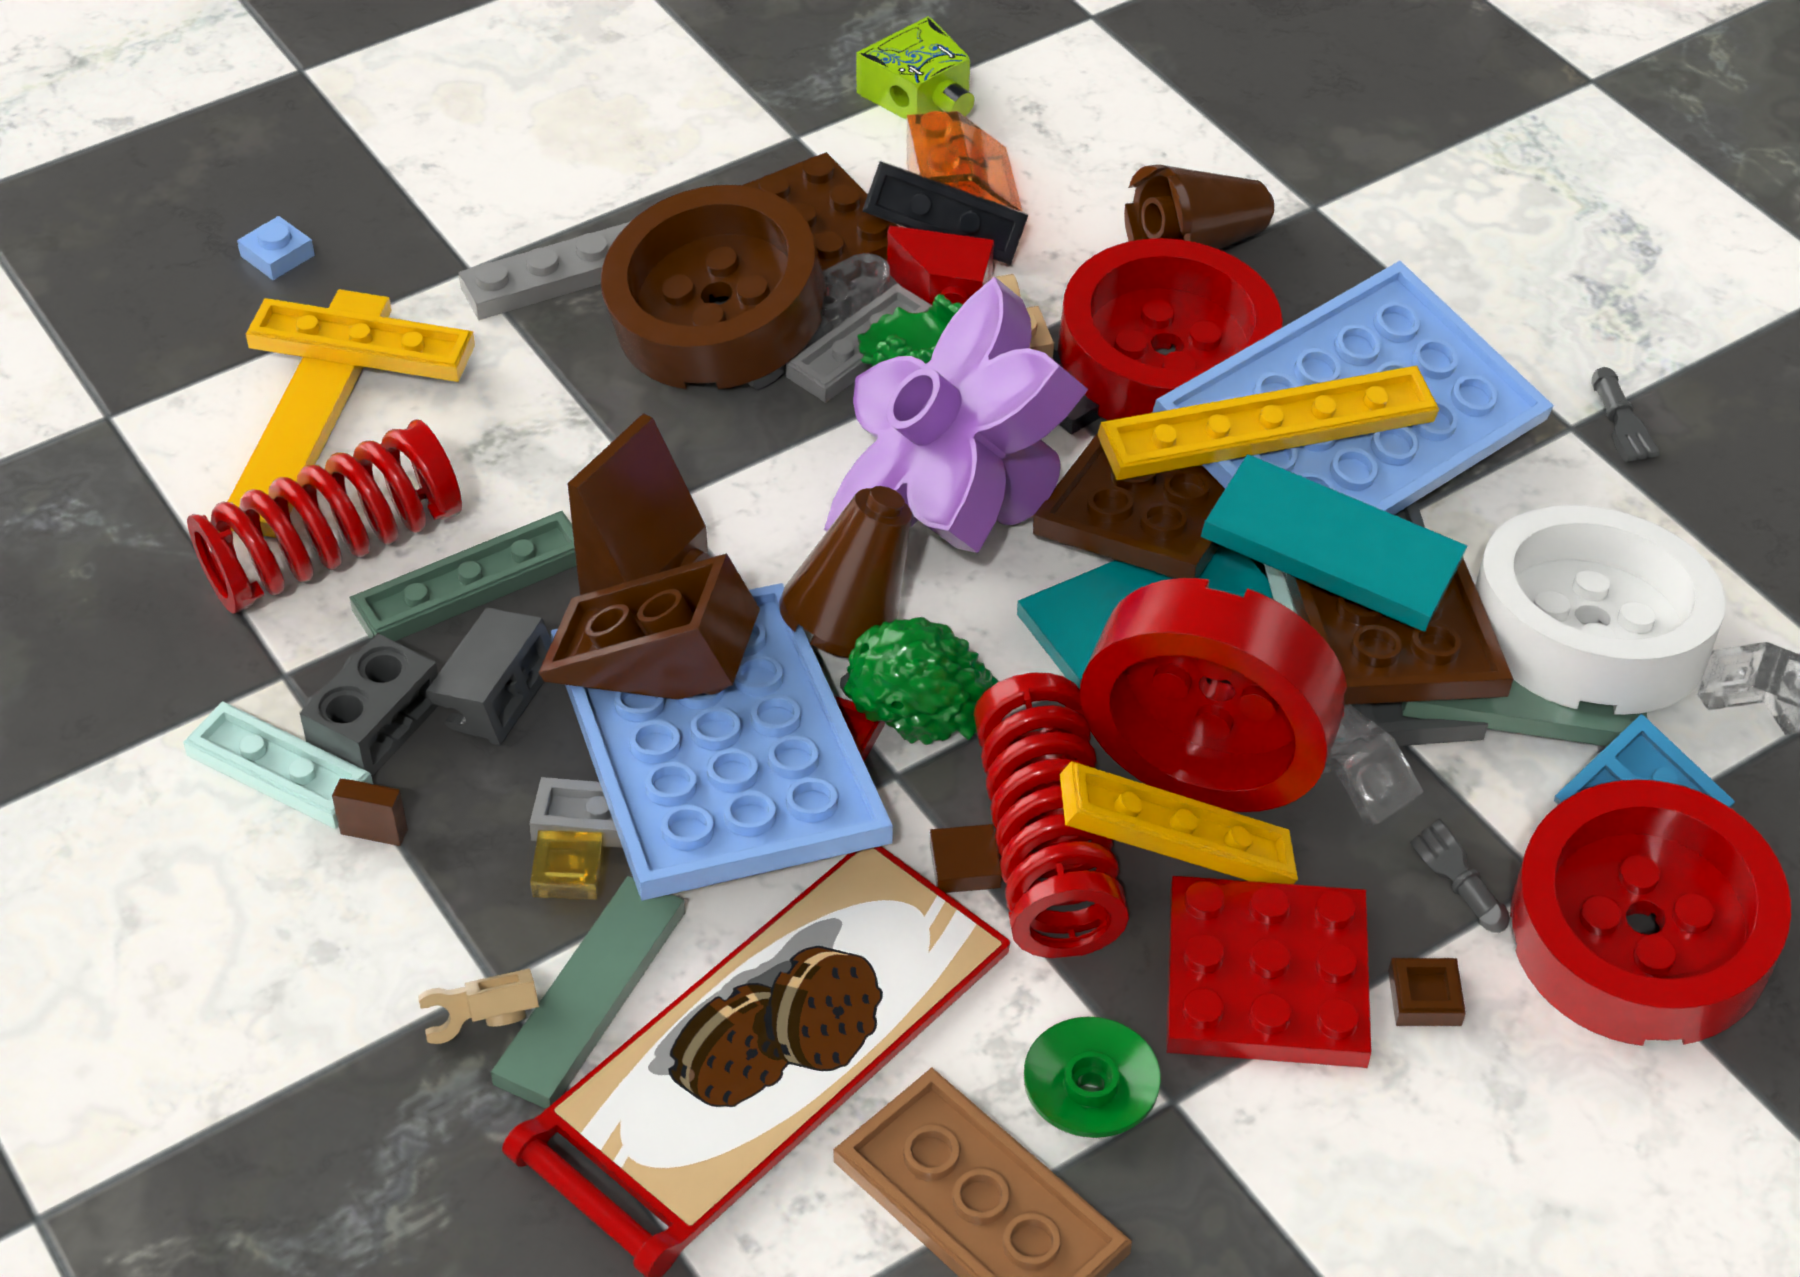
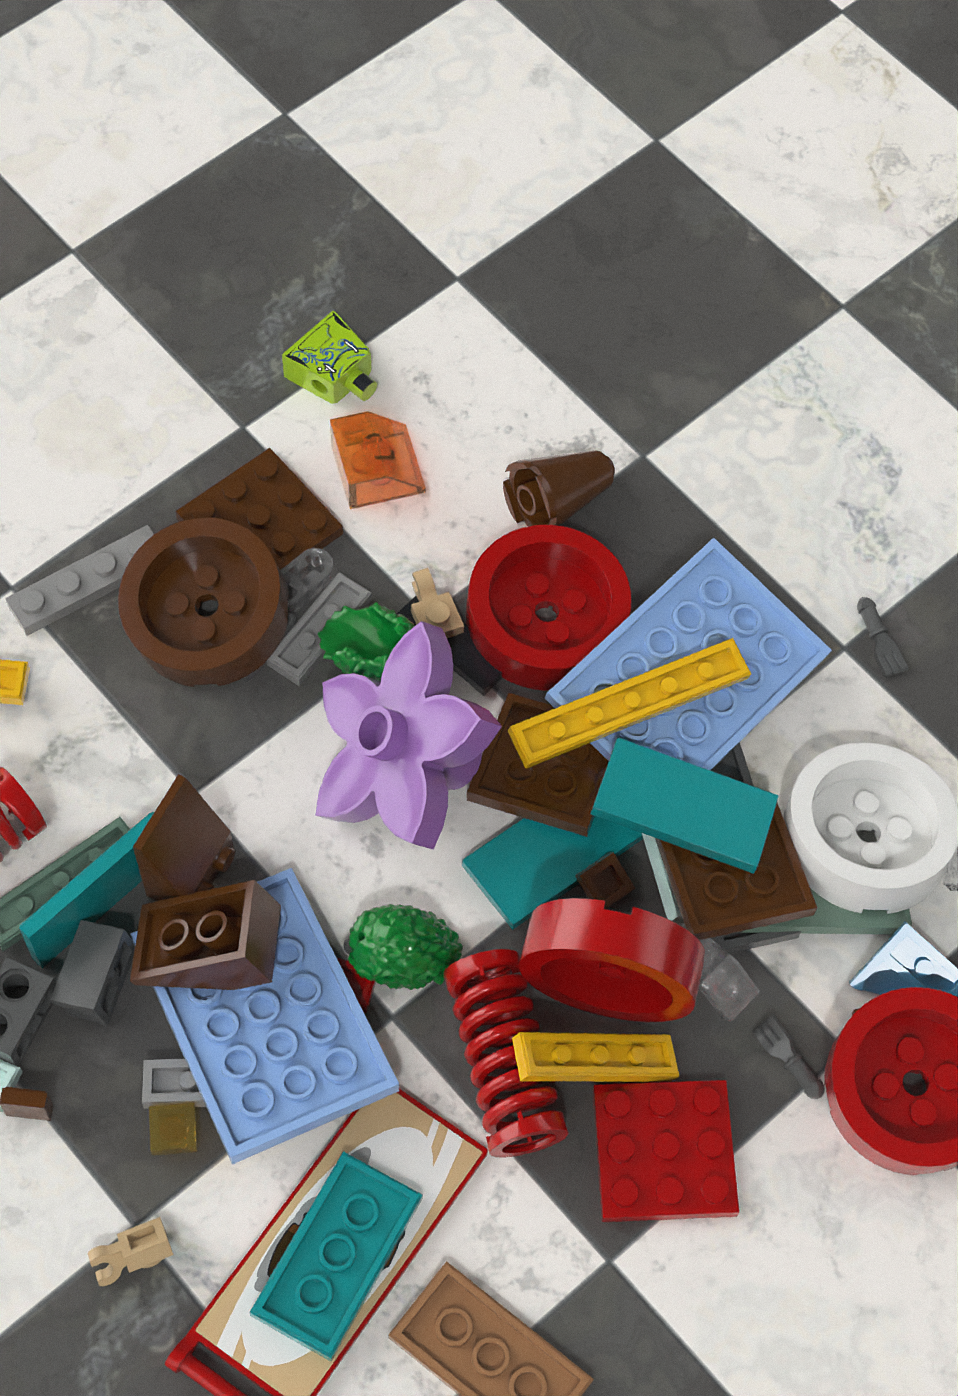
camera: 10 degrees left, 15 degrees up
sand green tile [491,876,685,1109] -> none
reddish brown cone [779,486,912,658] -> none
black tile [862,160,1029,265] -> none
red slope [887,225,994,306] -> none
reddish brown tile [930,824,1002,893] -> none
green dish [1023,1017,1161,1138] -> none
reddish brown tile [1388,958,1466,1026] -> none
none -> teal tile [19,812,154,968]
none -> teal tile [249,1151,423,1362]

